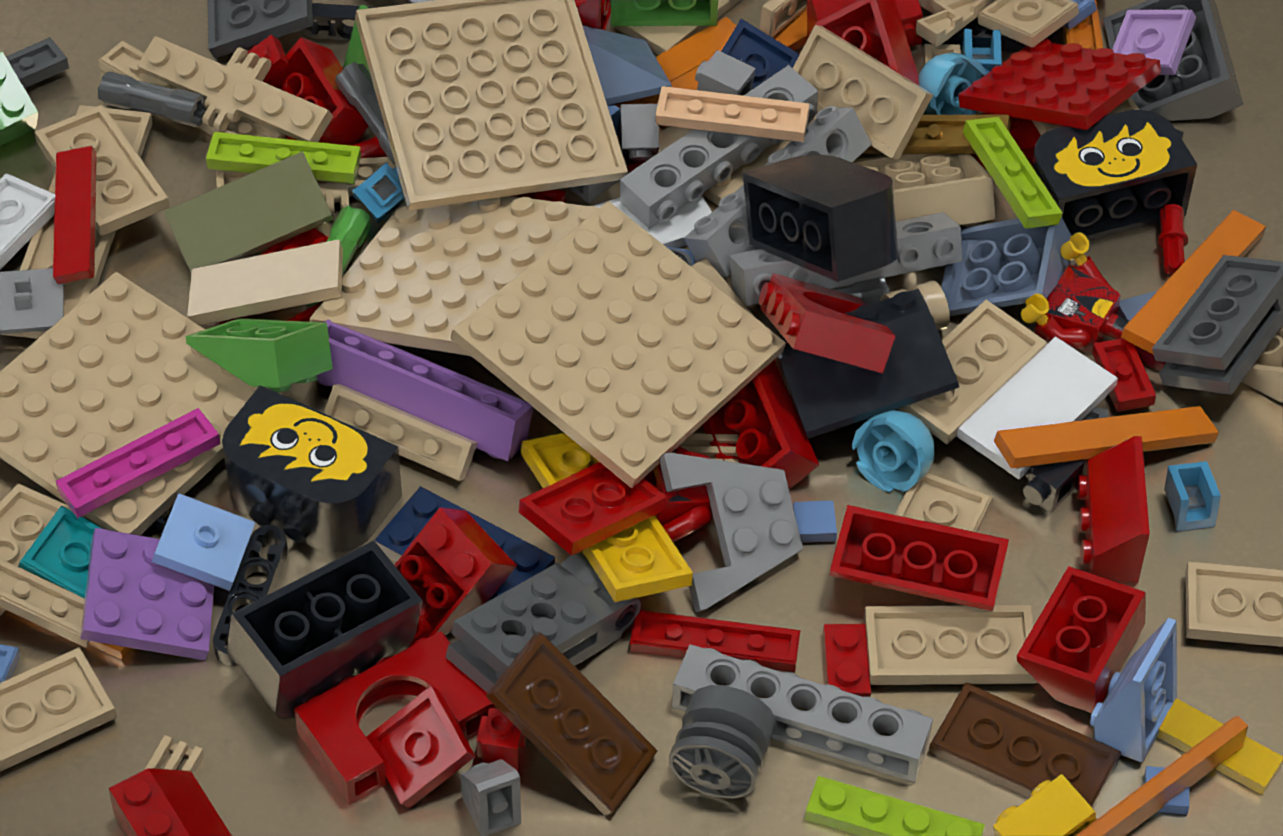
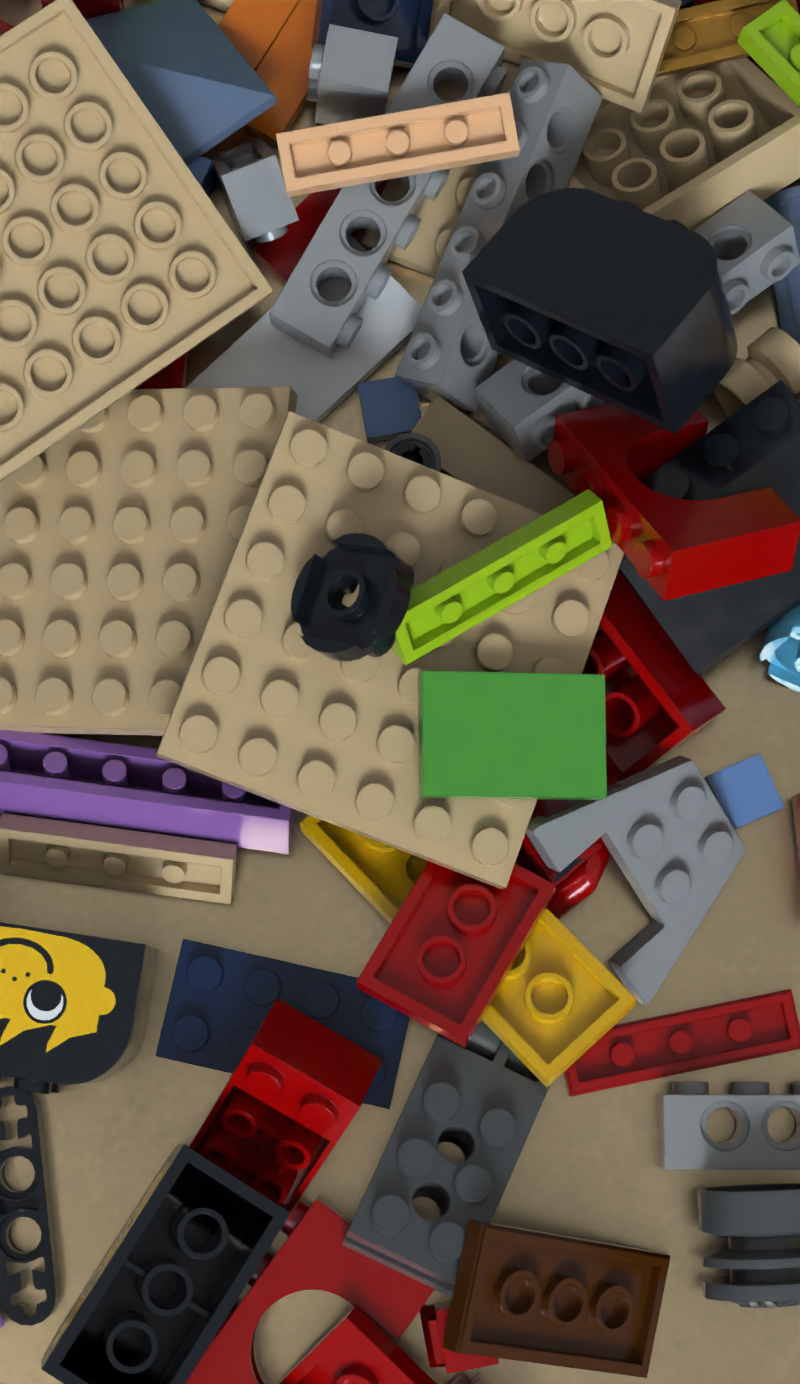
camera: 15 degrees left, 30 degrees up
none -> black plate [291,533,415,661]
none -> lime plate [392,489,613,665]
none -> bright green tile [418,671,607,800]

